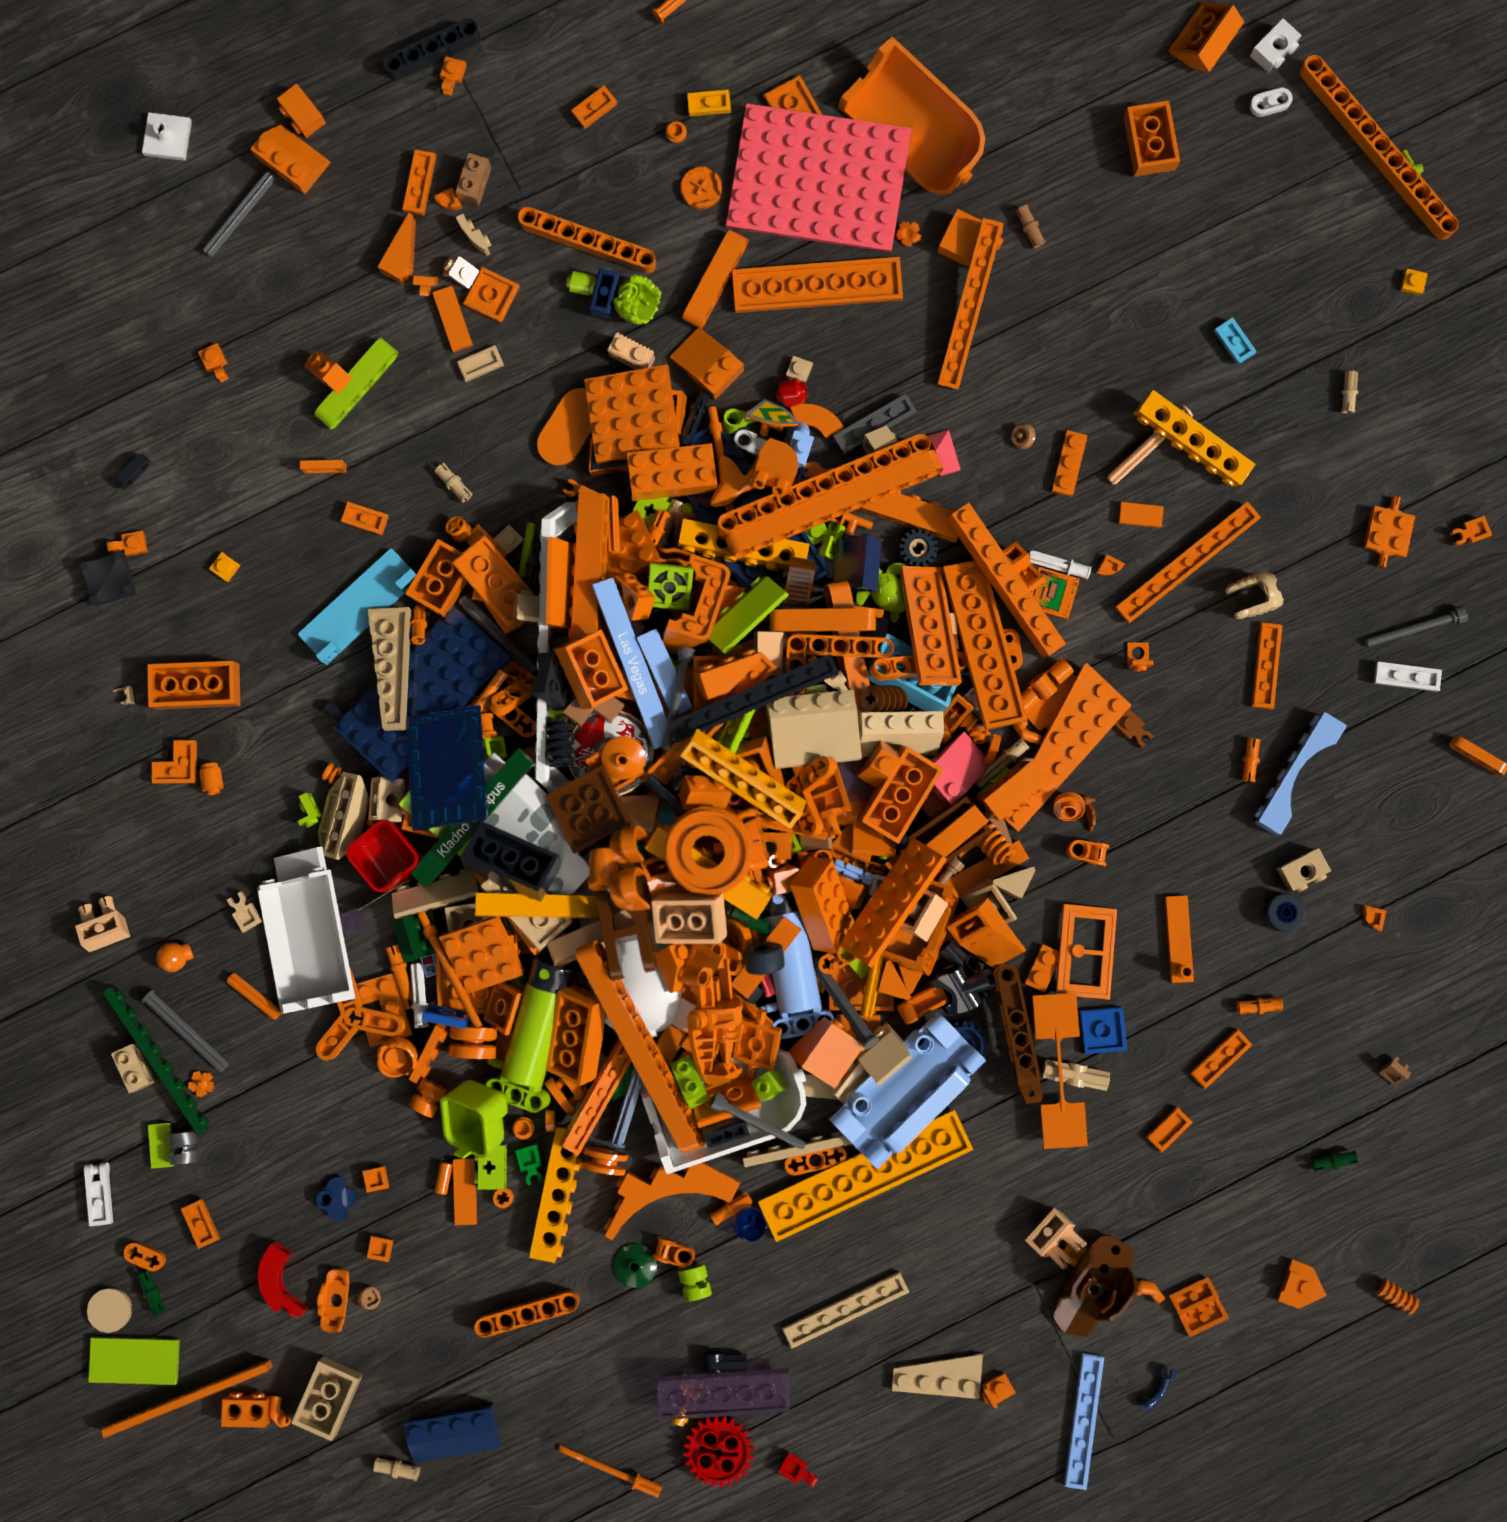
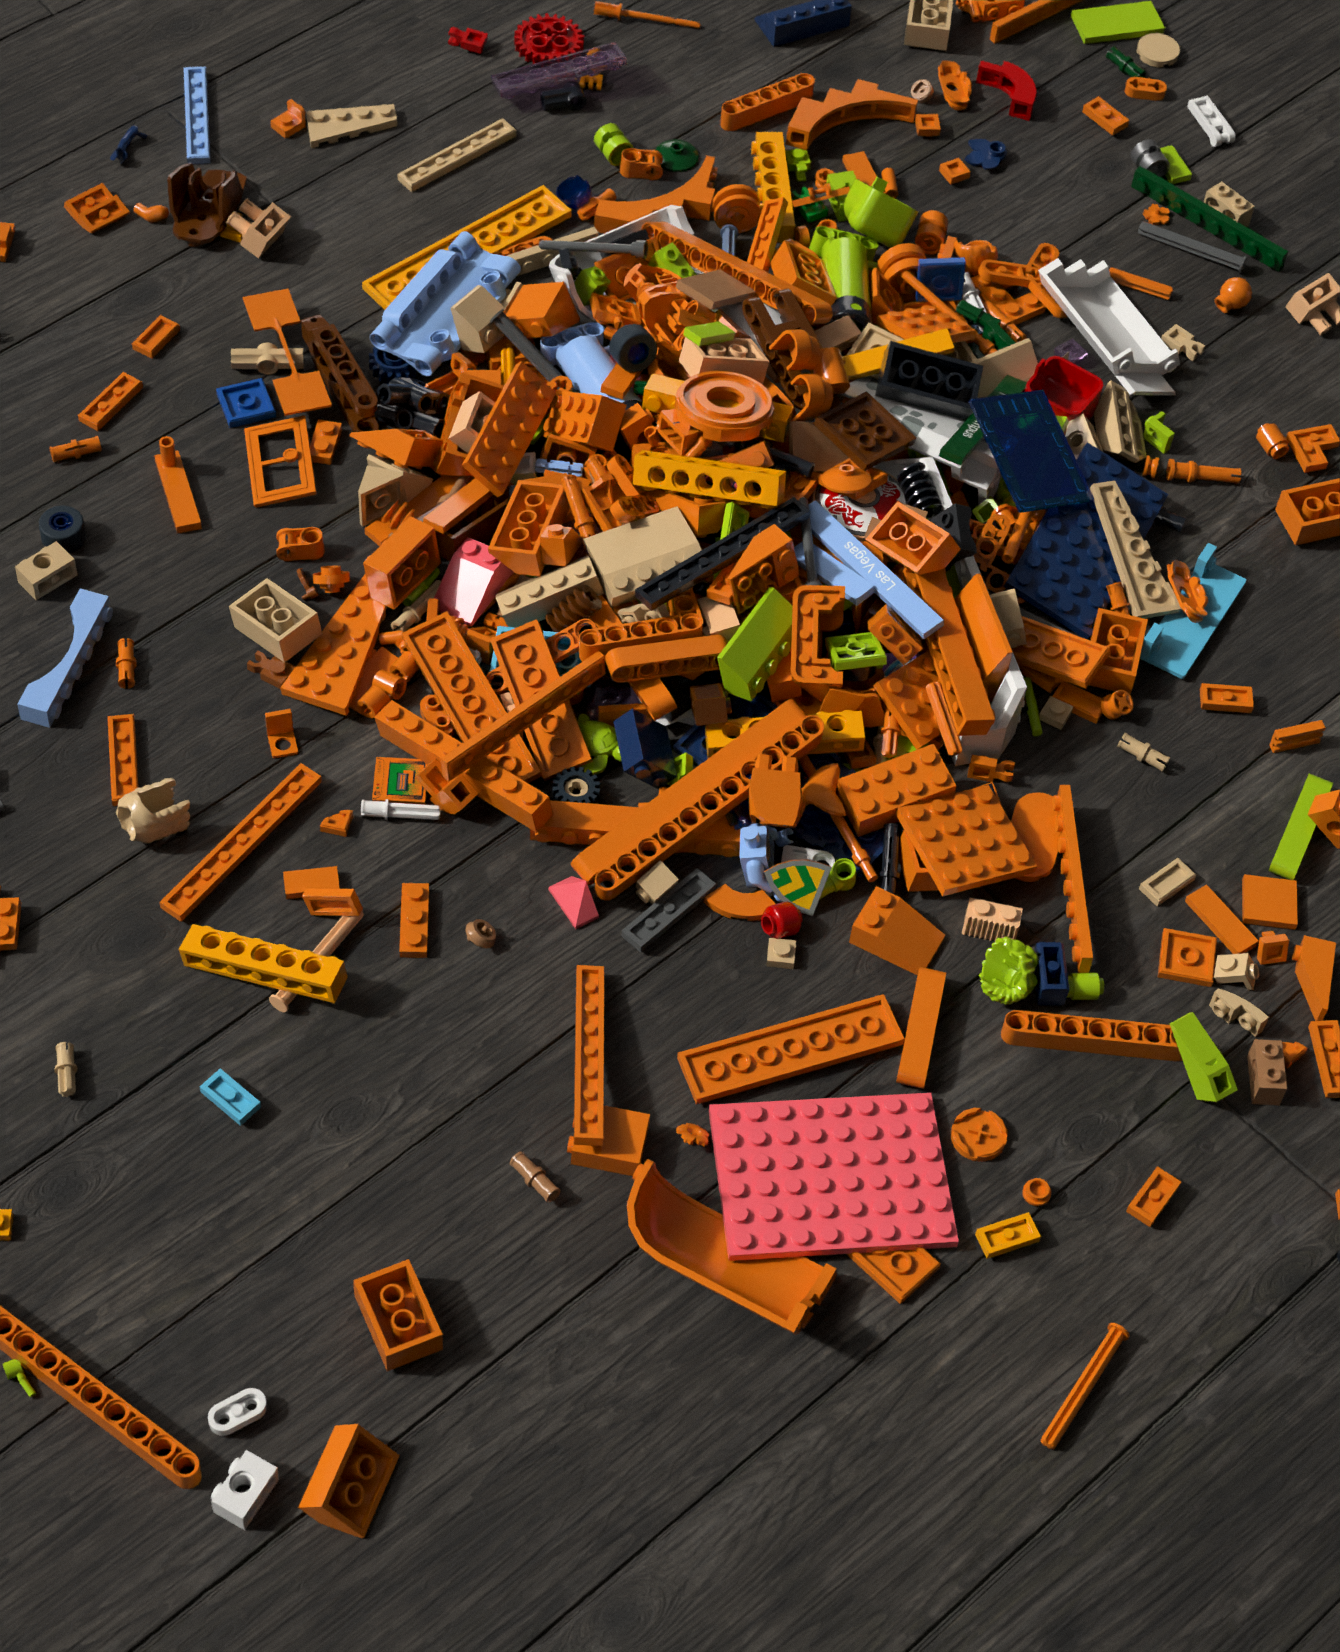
camera: 155 degrees right, 30 degrees down
none -> tan brick [229,578,322,663]
none -> orange tile [302,888,363,916]
none -> orange tile [441,651,605,781]
none -> black plate [559,248,582,281]
none -> orange pin [560,475,596,550]
none -> medium nougat tile [676,270,756,310]
none -> lime tile [683,321,735,346]
none -> orange arch [785,79,918,150]
none -> lime plate [785,149,811,181]
none -> orange piece [792,183,850,208]
none -> dark green axle [956,300,1001,327]
none -> orange plate [1053,785,1093,973]
none -> orange pin [1166,459,1241,484]
none -> orange piece [1167,560,1208,623]
none -> lime slope [1169,1012,1238,1102]
none -> orange tile [1242,874,1298,930]

